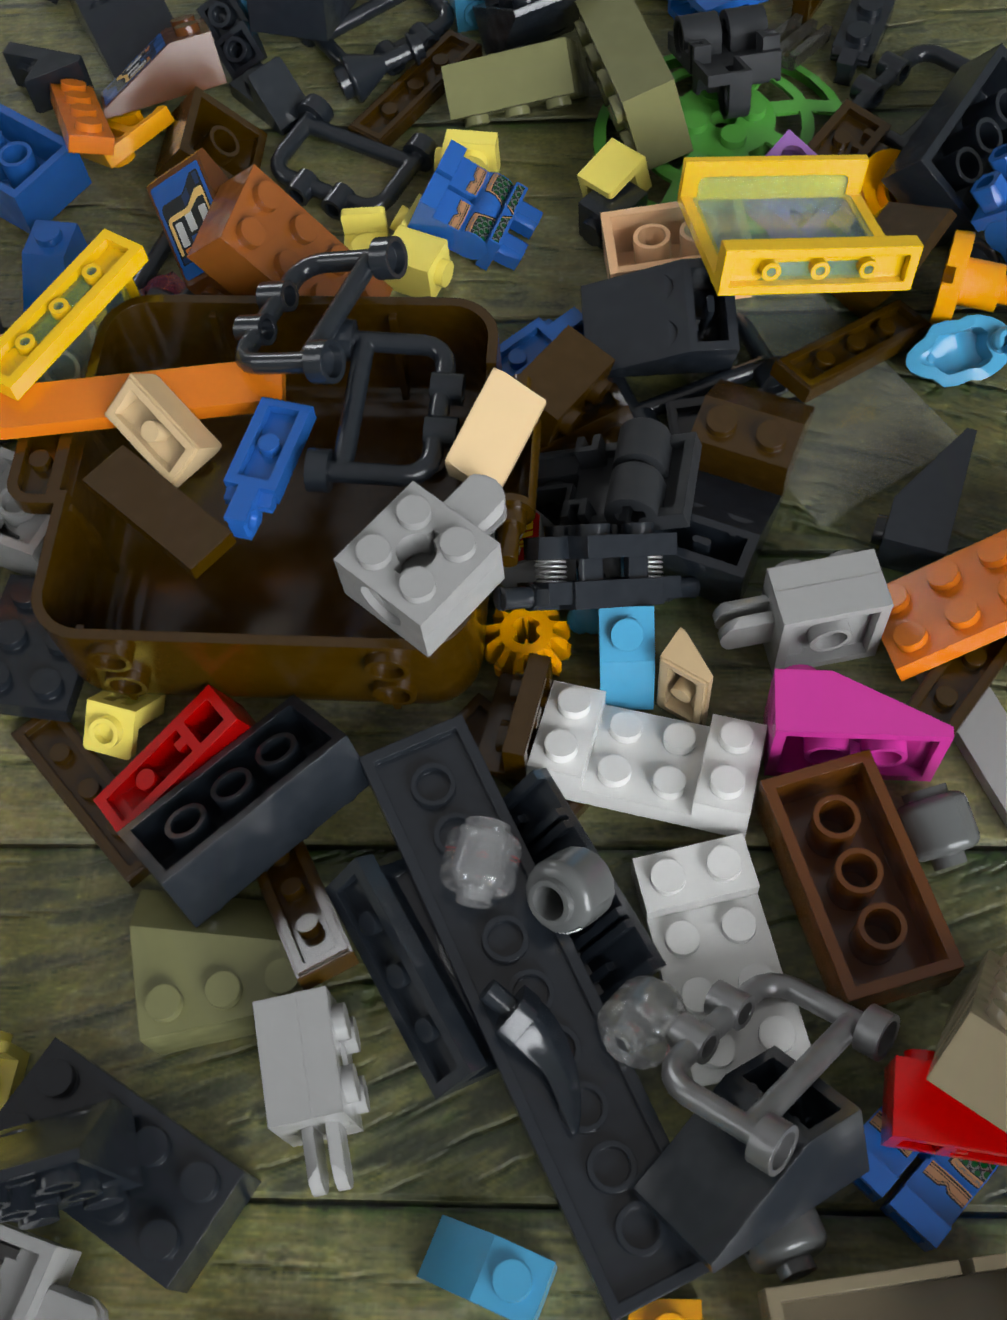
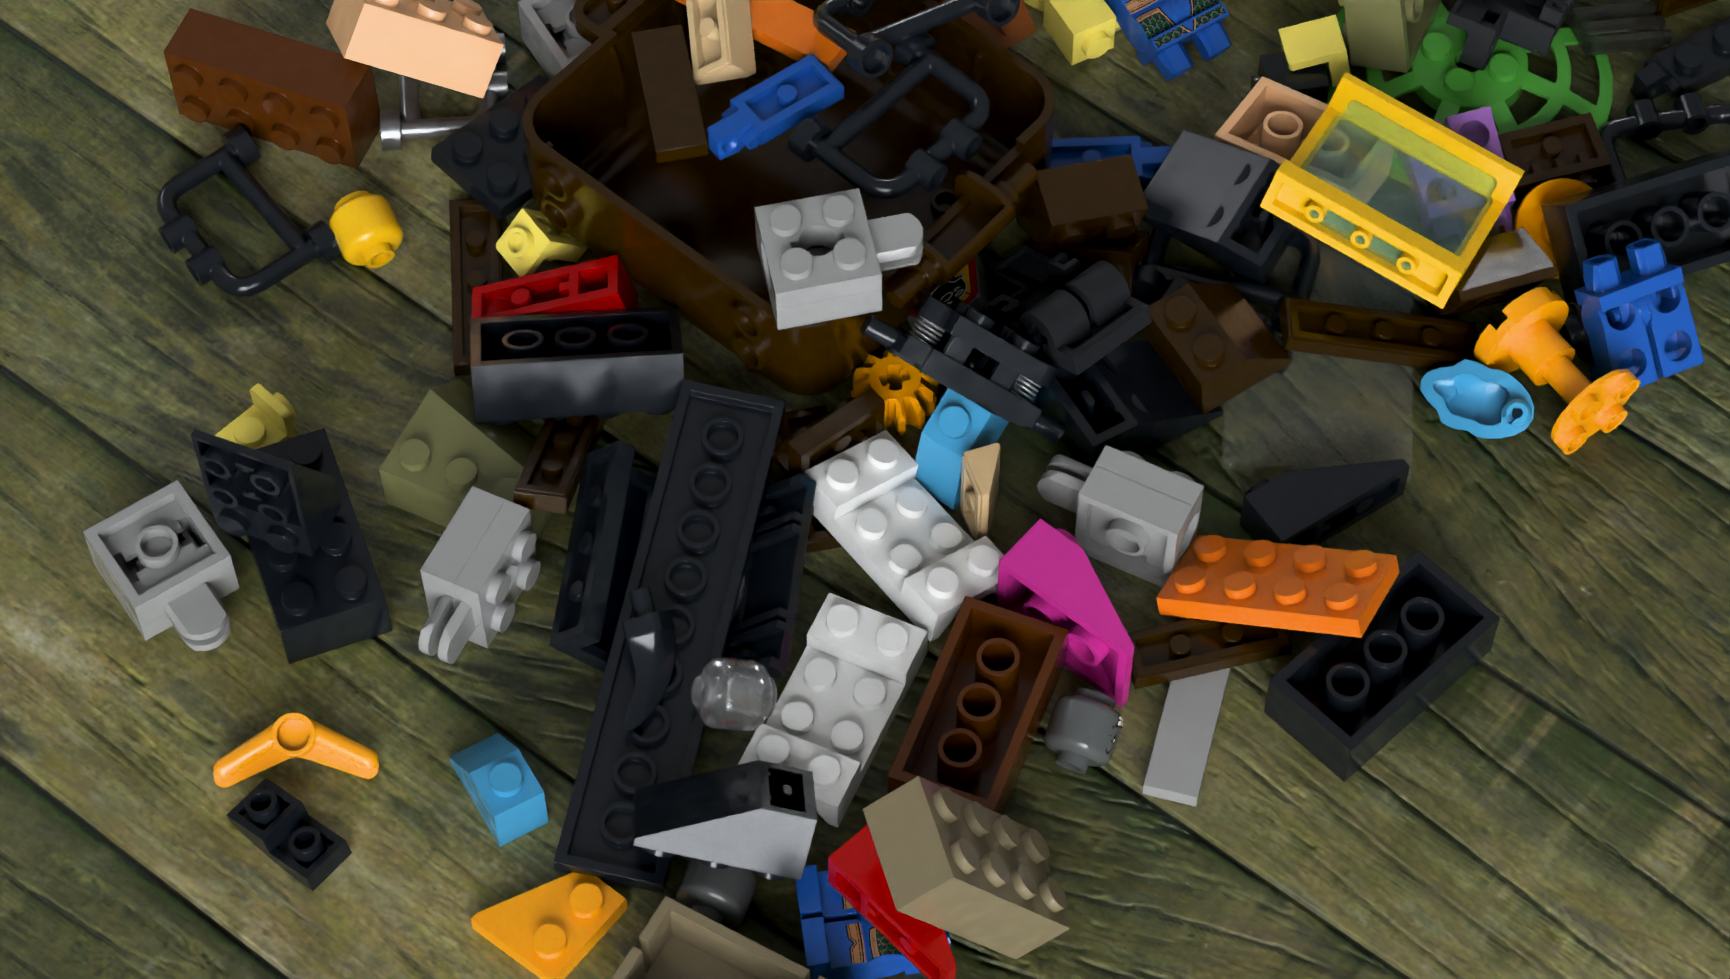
camera: 30 degrees right, 5 degrees down
clear head [439,816,522,909] -> none
tan slope [445,368,546,488] -> none
dark grey head [525,846,615,934] -> none
flat silver bar [661,973,900,1177] -> none

